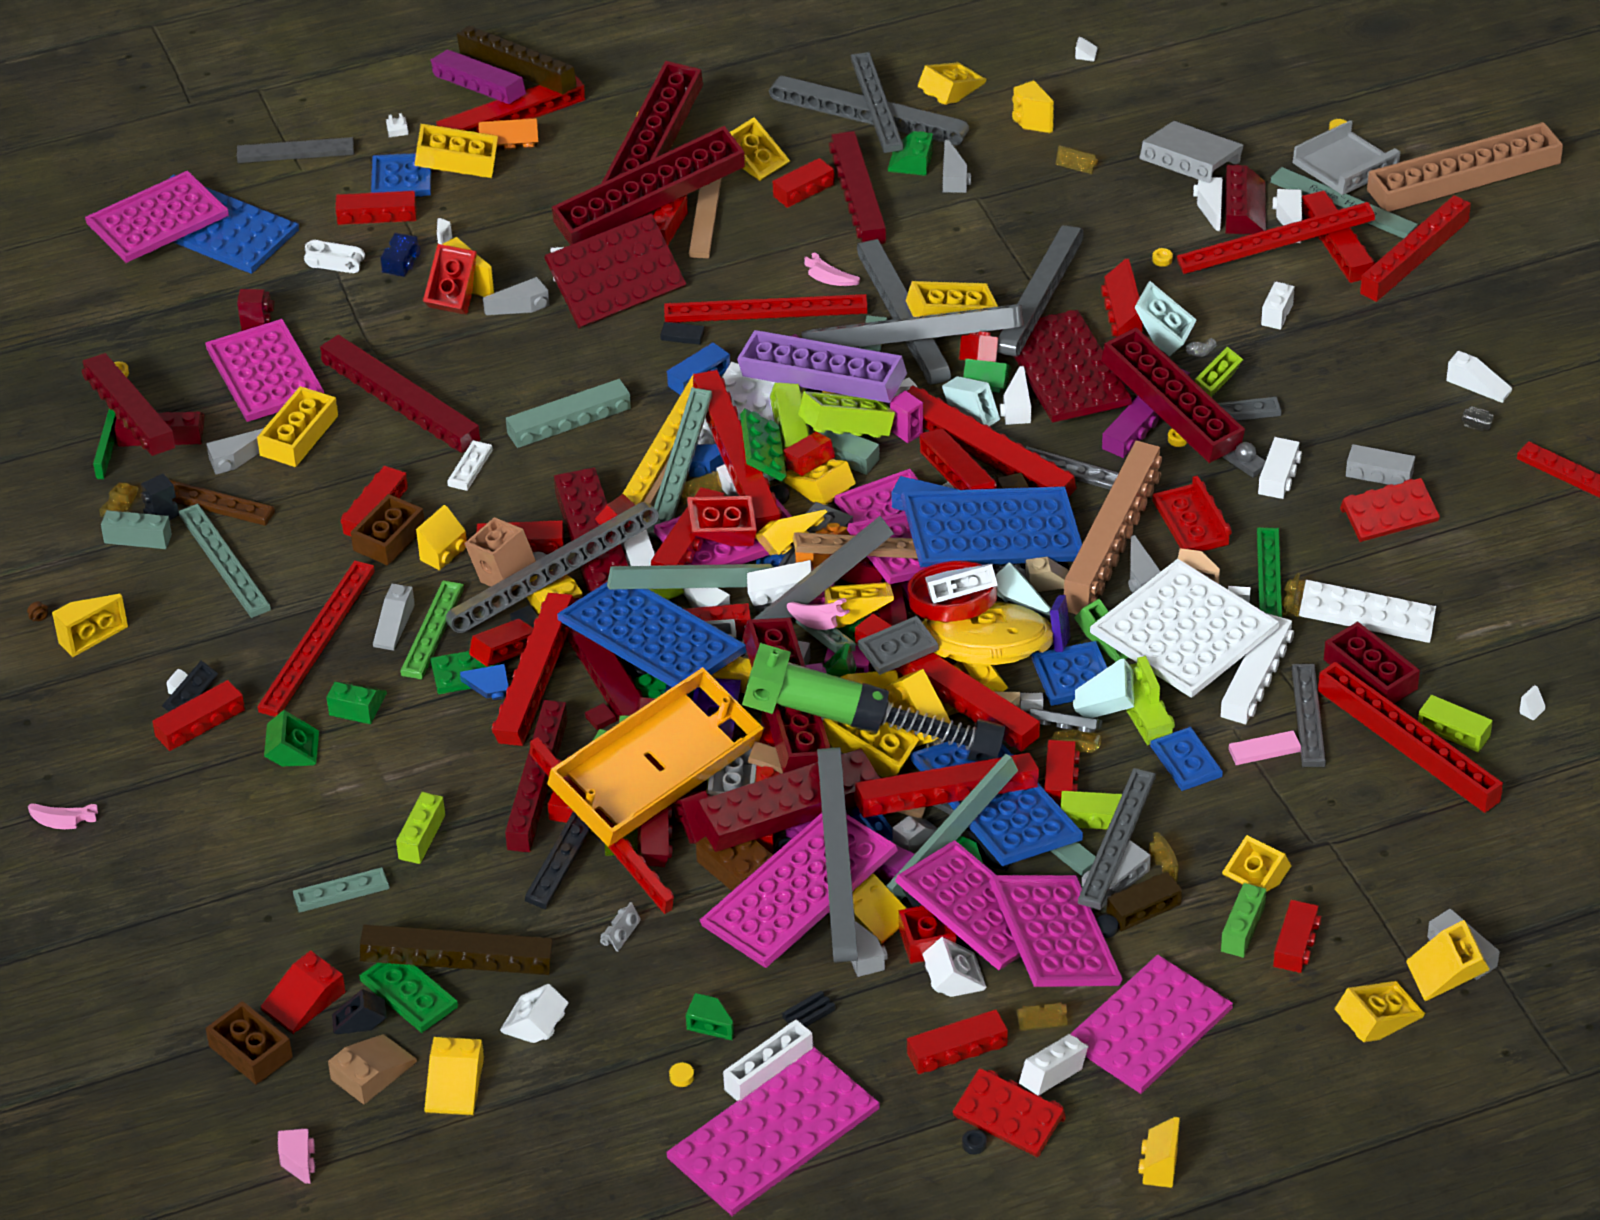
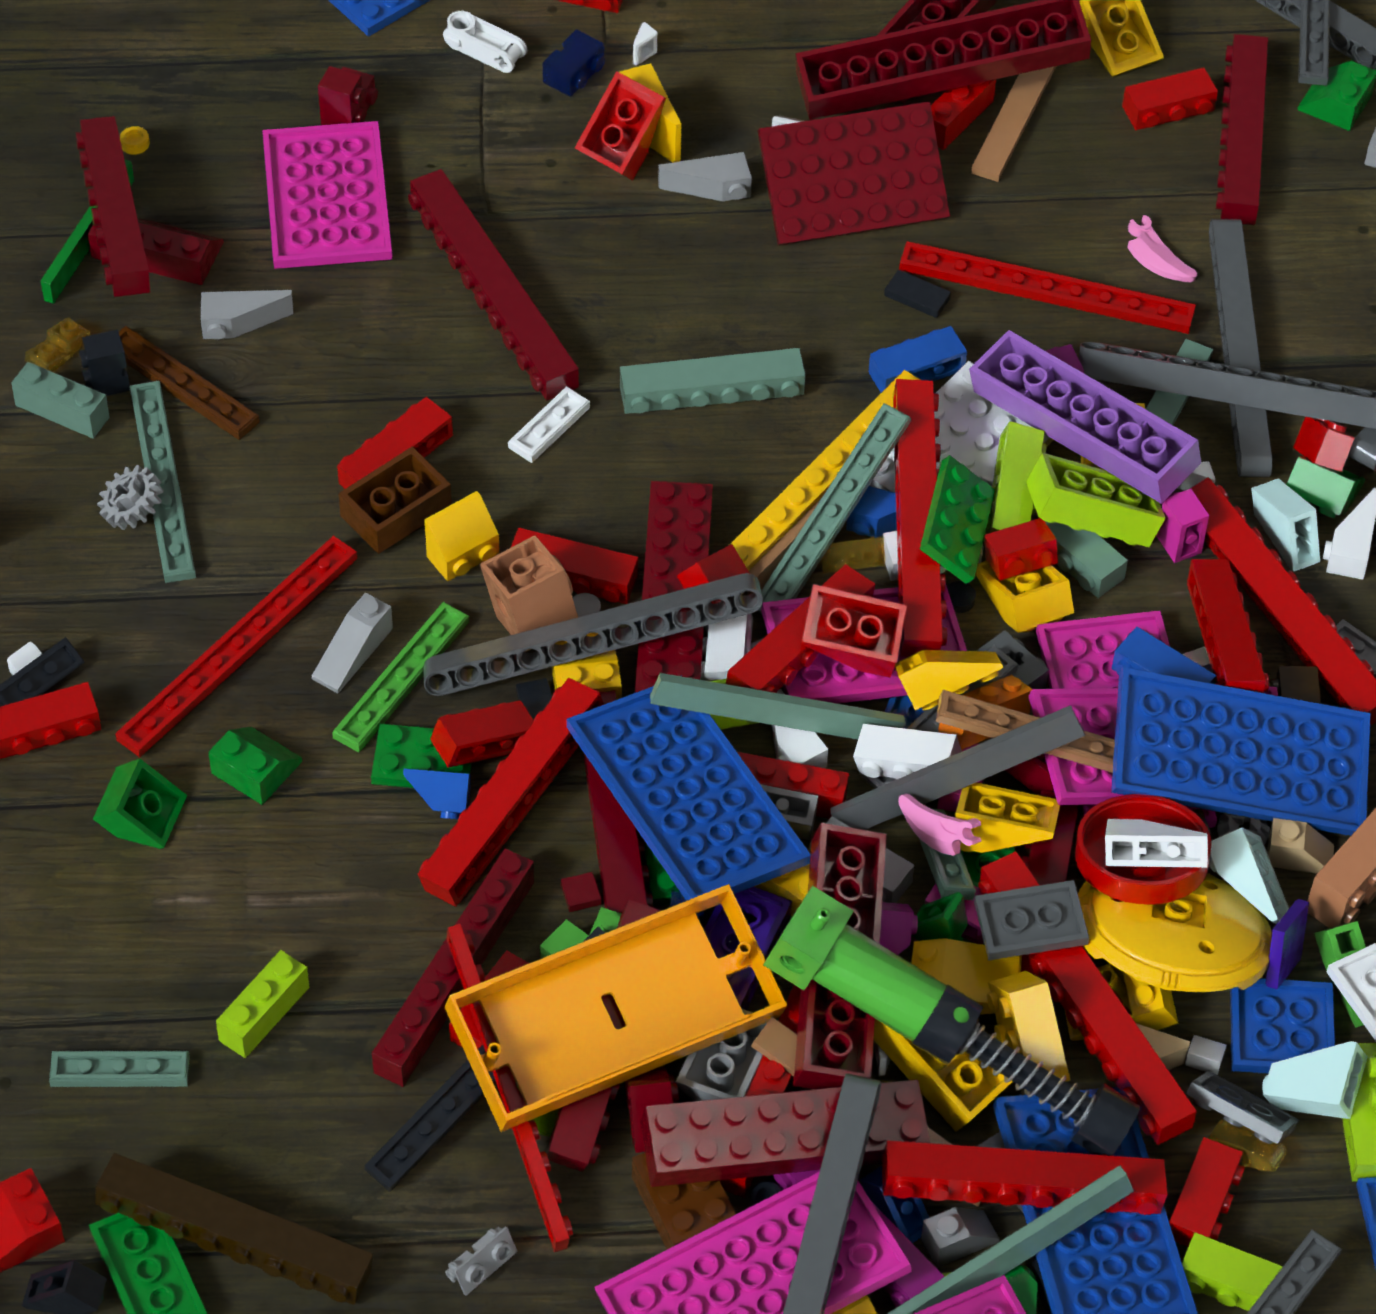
camera: 15 degrees right, 10 degrees up
yellow brick [257,386,338,467] -> none
yellow brick [906,281,998,317] -> none
none -> light grey gear [97,465,164,530]

